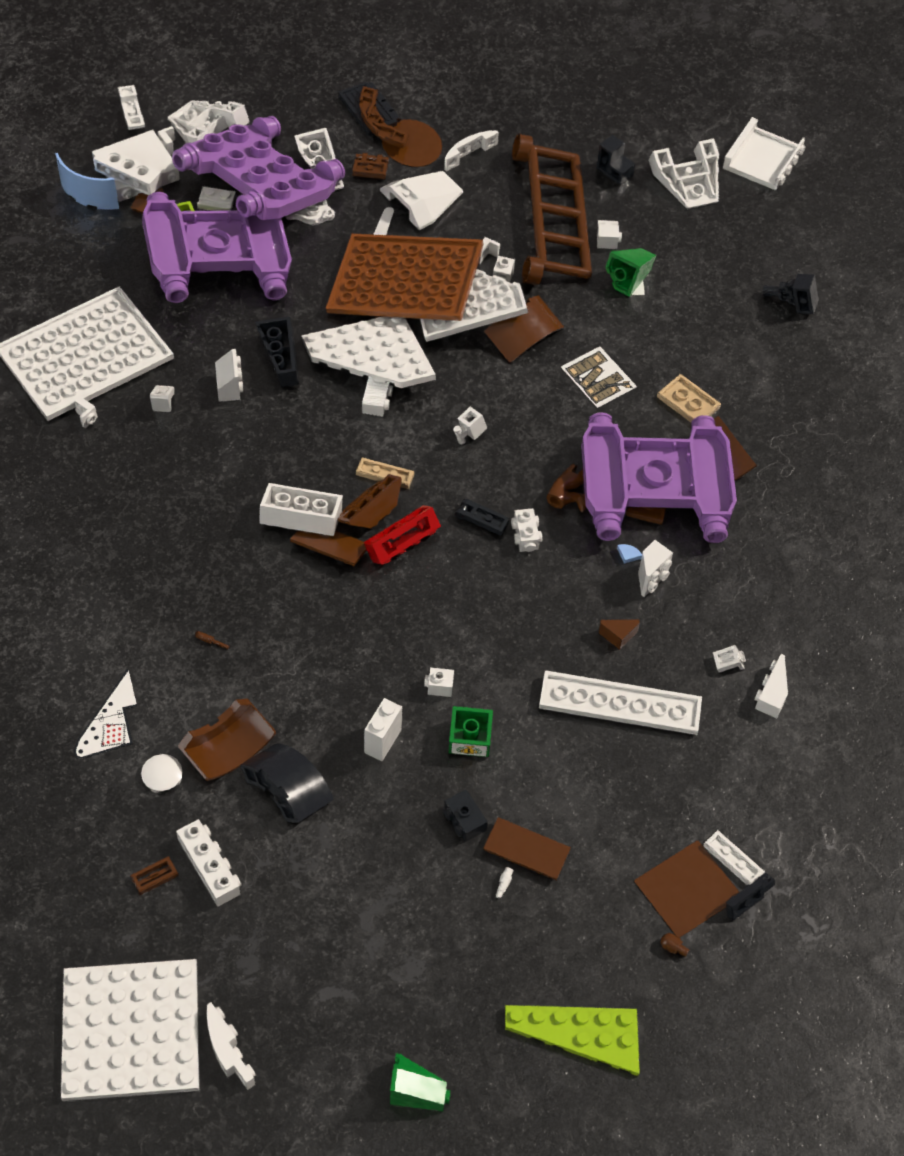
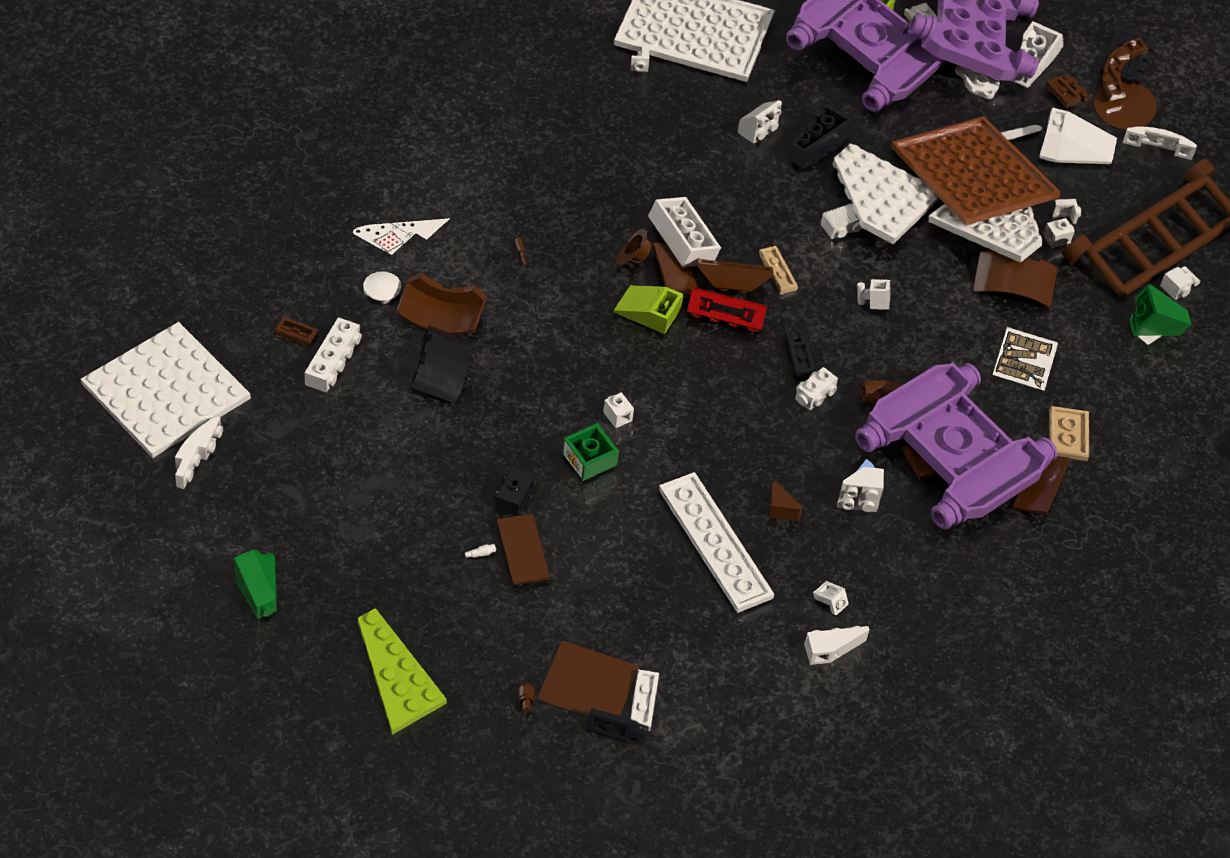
camera: 50 degrees right, 5 degrees down
white slope [150,385,174,412] -> none
white brick [364,698,402,761] -> none
none -> lime slope [613,285,683,334]
none -> reddish brown piece [615,229,653,265]

